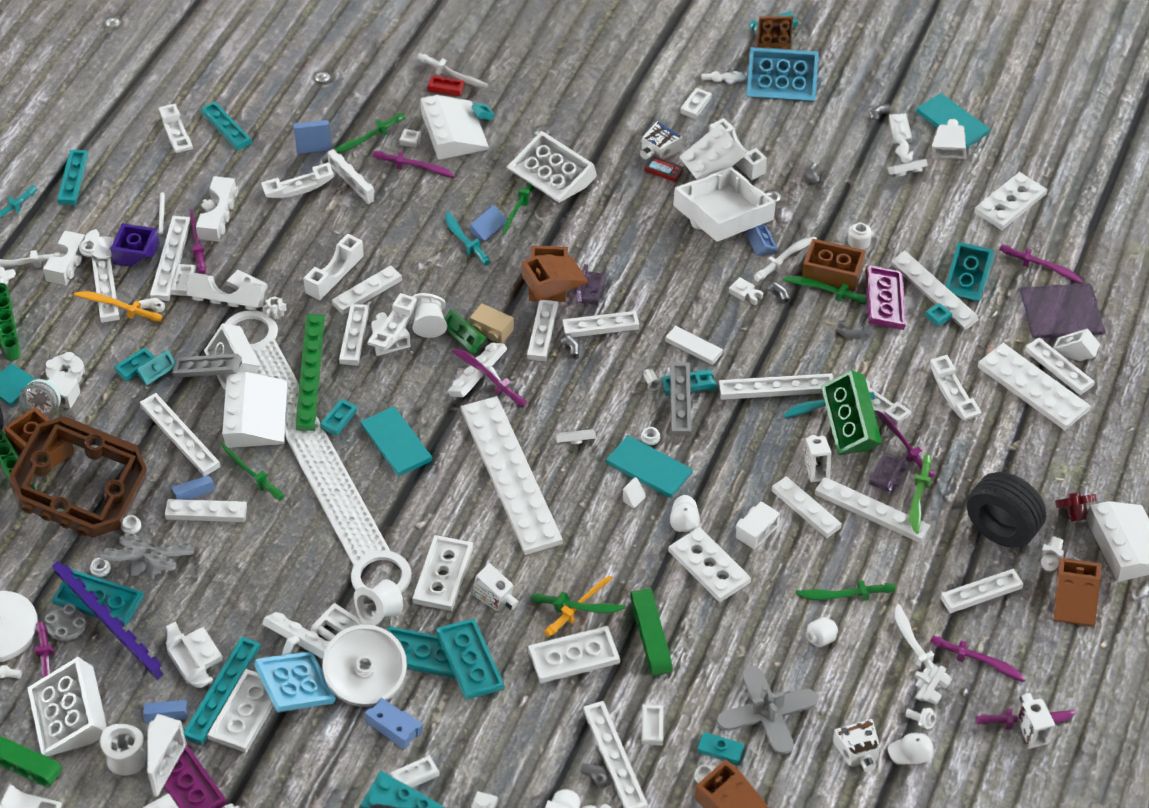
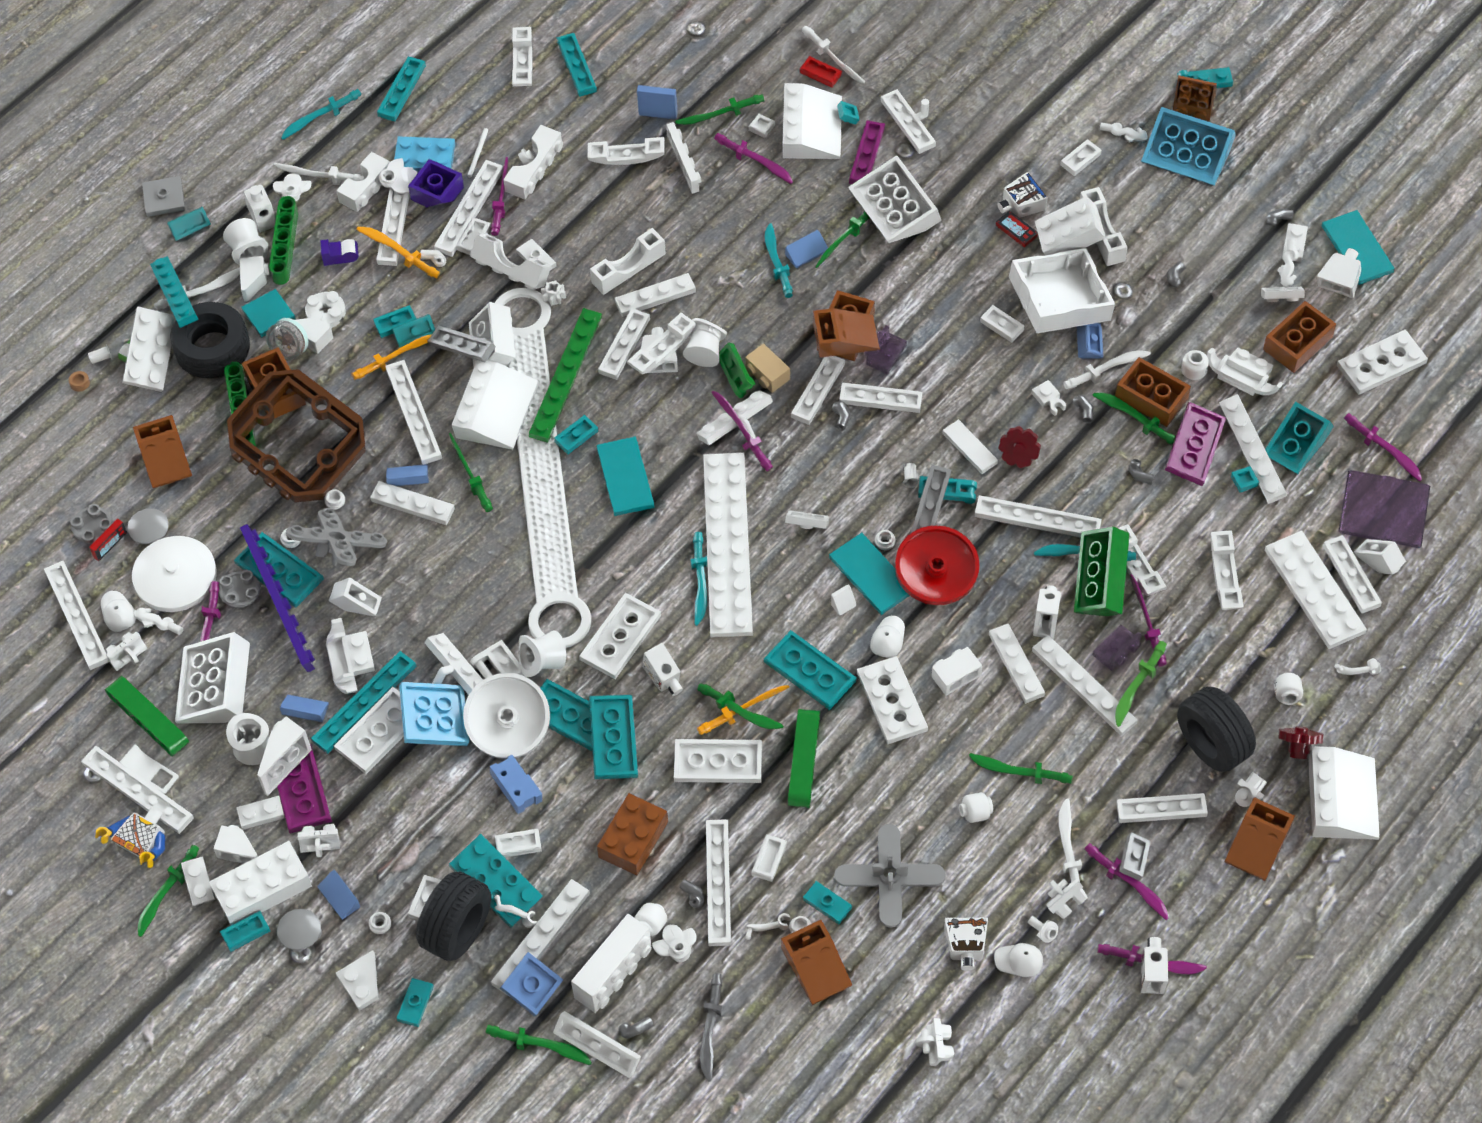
camera: 20 degrees right, 10 degrees up
none -> dark purple leg [320,239,359,266]
none -> white slope [329,578,382,616]
none -> light orange sword [351,335,431,380]
none -> medium azure plate [394,136,455,172]
none -> dark orange brick [597,793,668,876]
none -> teal sword [691,532,708,626]
none -> white piece [745,913,791,940]
none -> teal tile [764,630,857,710]
none -> magenta tile [849,120,885,184]
none -> white plate [881,89,936,154]
none -> red dish [895,525,980,605]
none -> white plate [980,305,1024,343]
none -> dark red plant [998,426,1041,468]
none -> light grey plate [1119,832,1151,881]
none -> white plate [1207,348,1284,396]
none -> dark orange brick [1263,301,1336,373]
none -> white head [1274,673,1303,705]
none -> white piece [1334,658,1381,675]

